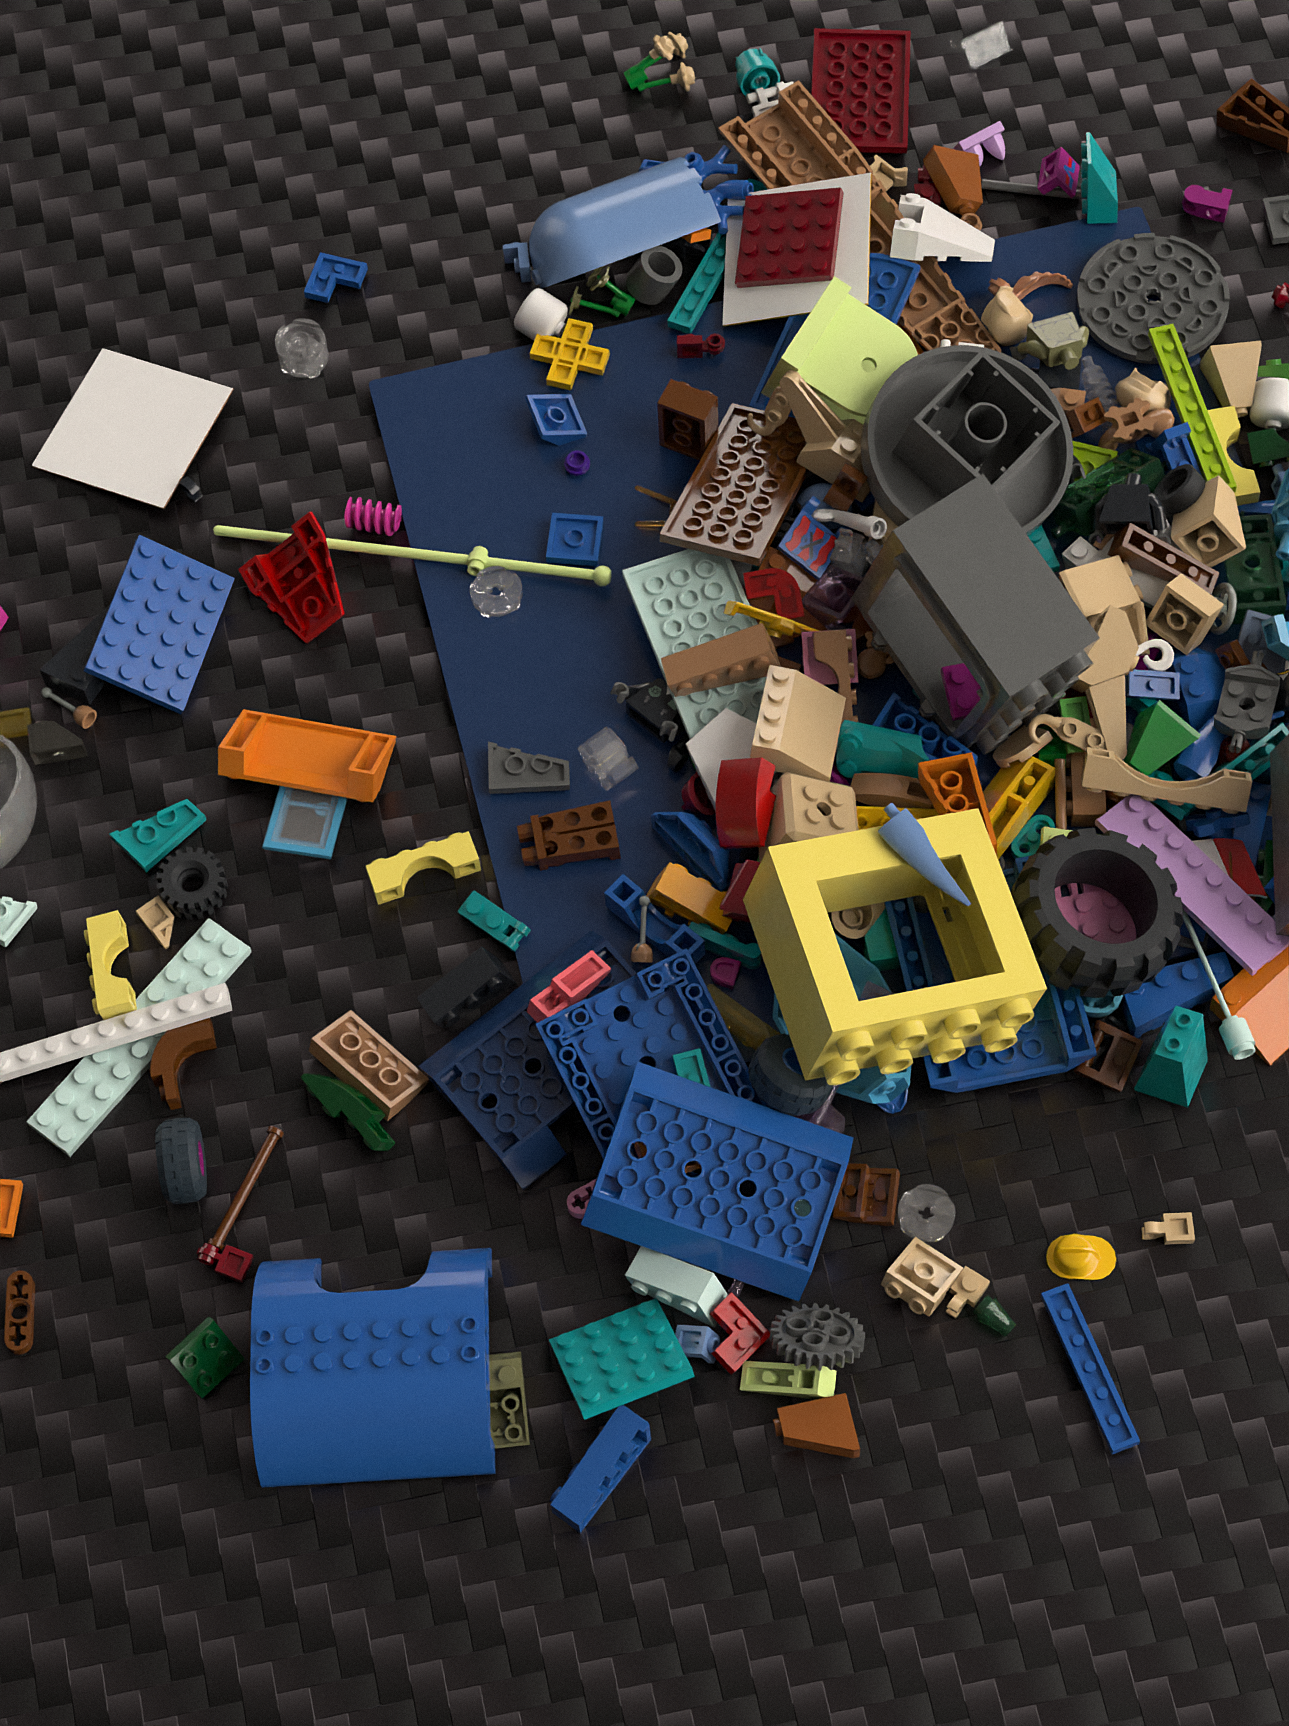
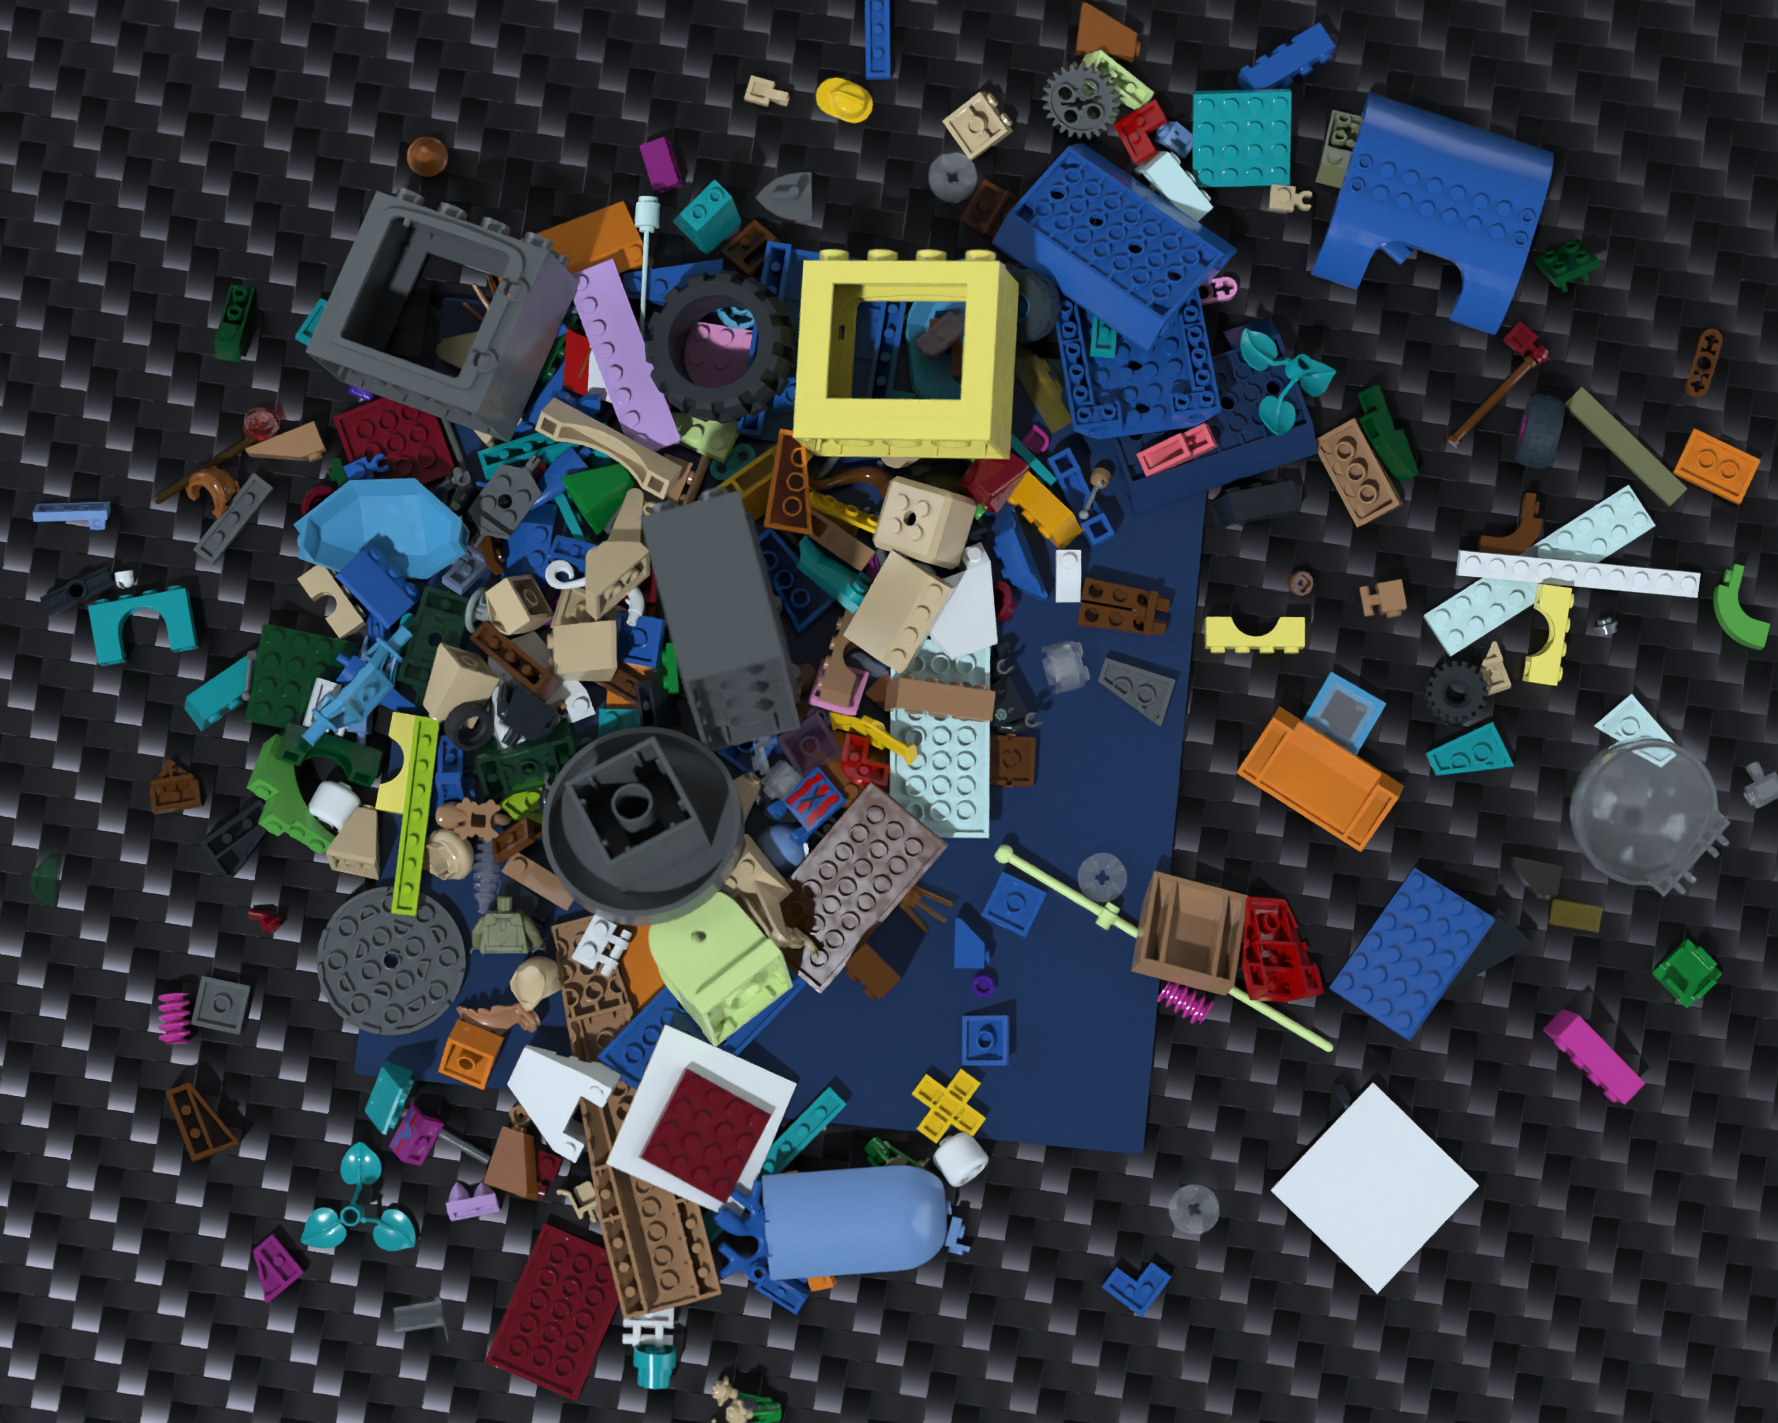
camera: 165 degrees left, 20 degrees up
medium nougat hinge [41,687,97,729] -> none
teal plate [457,890,531,952] -> none
dark grey piece [626,245,682,305] -> none
dark red plate [677,333,725,358] -> none
red slope [716,757,776,849] -> none
white plant [811,509,887,539] -> none
reddish brown plate [823,463,868,512] -> none
medium blue piece [878,803,971,906] -> none
tan plate [946,1266,990,1319] -> none
clear green cone [973,1295,1016,1337] -> none
magenta leg [1182,185,1233,223] -> none
none -> magenta wing [253,1234,305,1304]
none -> teal plant [301,1142,416,1251]
none -> orange slope [438,1019,504,1090]
none -> magenta hinge [640,137,684,193]
none -> dark grey shield [756,172,812,221]
none -> blue slope [954,918,989,969]
none -> reddish brown plate [989,733,1036,788]
none -> white slope [1055,550,1081,603]
none -> medium nougat slope [1131,871,1248,996]
none -> teal plant [1240,328,1336,436]
none -> tan plate [1268,184,1312,213]
none -> reddish brown tile [1287,570,1313,596]
none -> medium nougat brick [1359,579,1407,618]
none -> olive tile [1564,387,1687,507]
none -> dark grey plate [1593,617,1618,636]

